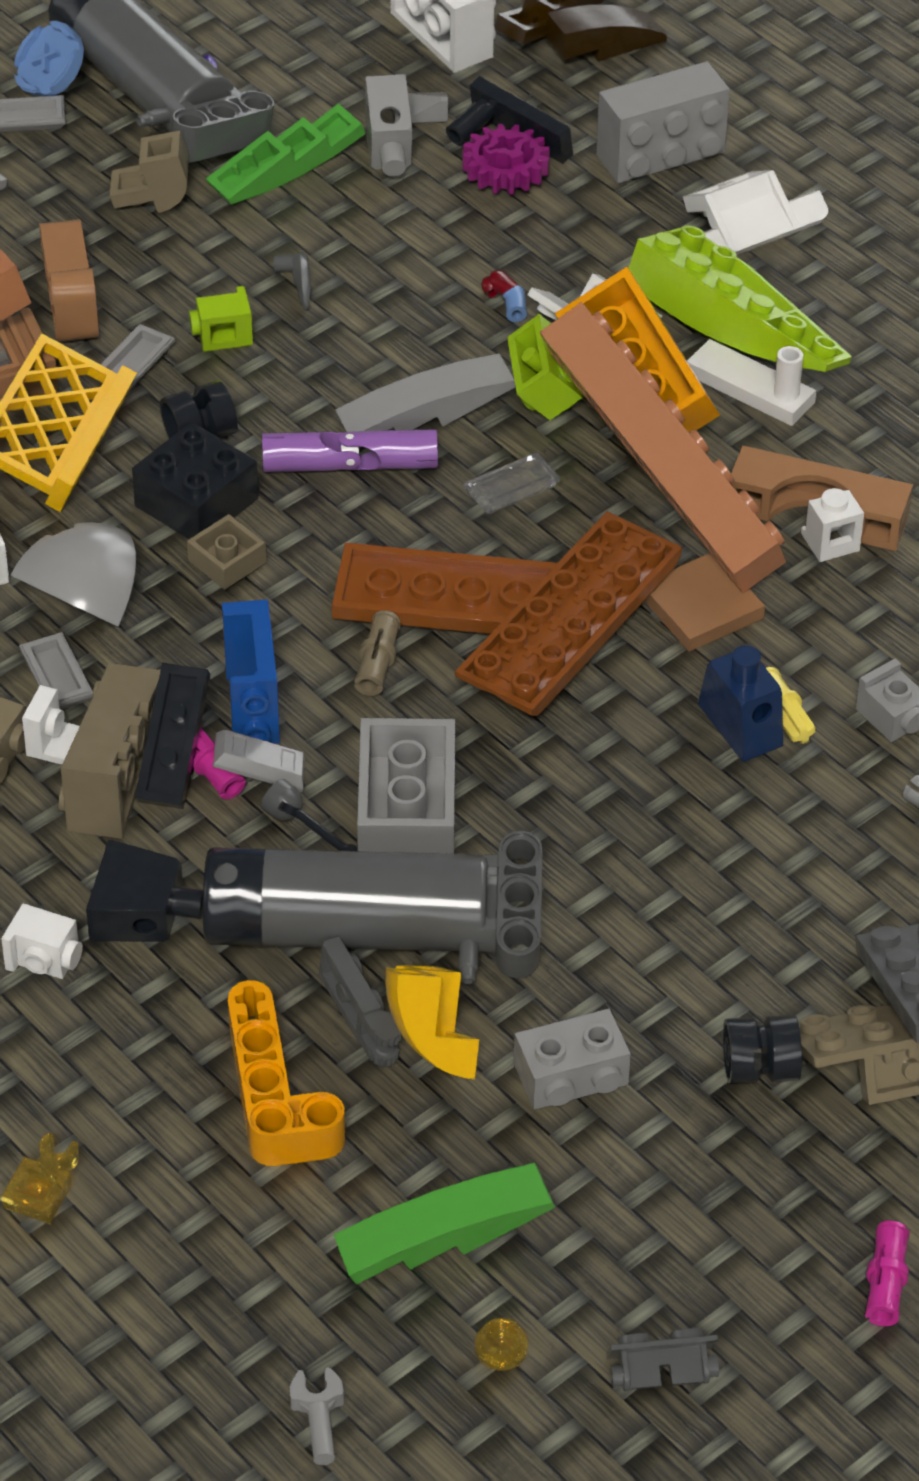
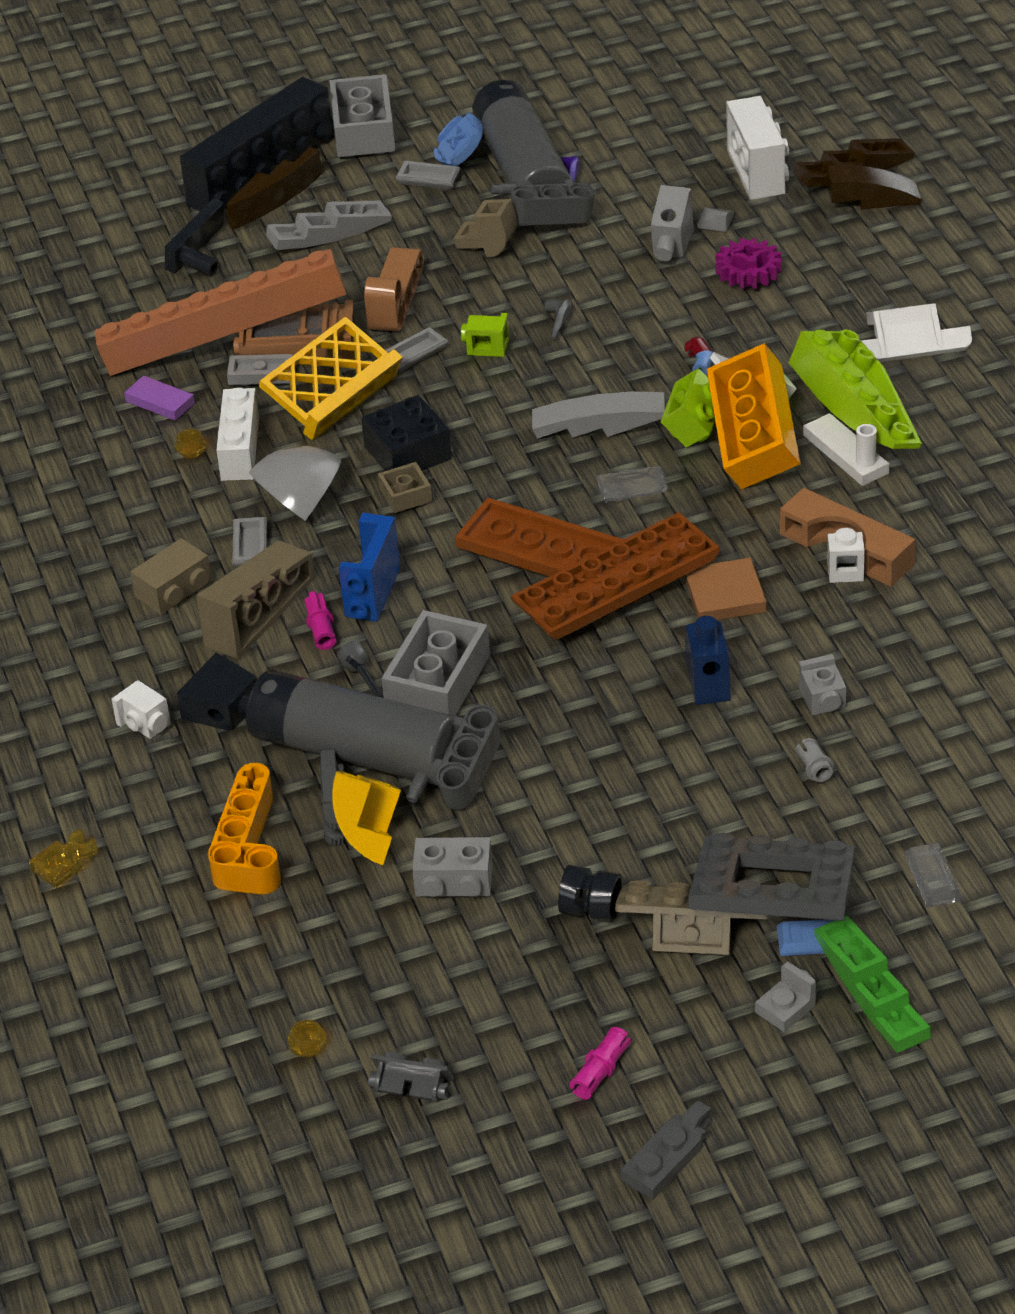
camera: 25 degrees right, 5 degrees down
white bracket [22,685,80,765] -> none
black piece [135,663,211,809] -> none
black wheel [160,380,238,439] -> none
bright green slope [206,103,366,205] -> none
light grey tile [213,730,305,792] -> none
medium lavender piece [262,429,438,472] -> none
light grey bar [290,1367,344,1465] -> none
bright green slope [333,1163,555,1285] -> none
dark tan pin [354,610,401,696] -> none
black piece [446,76,573,164] -> none
nougat brick [539,302,786,593] -> none
light grey brick [596,61,730,184] -> none
light yellow axle [766,667,815,744] -> none

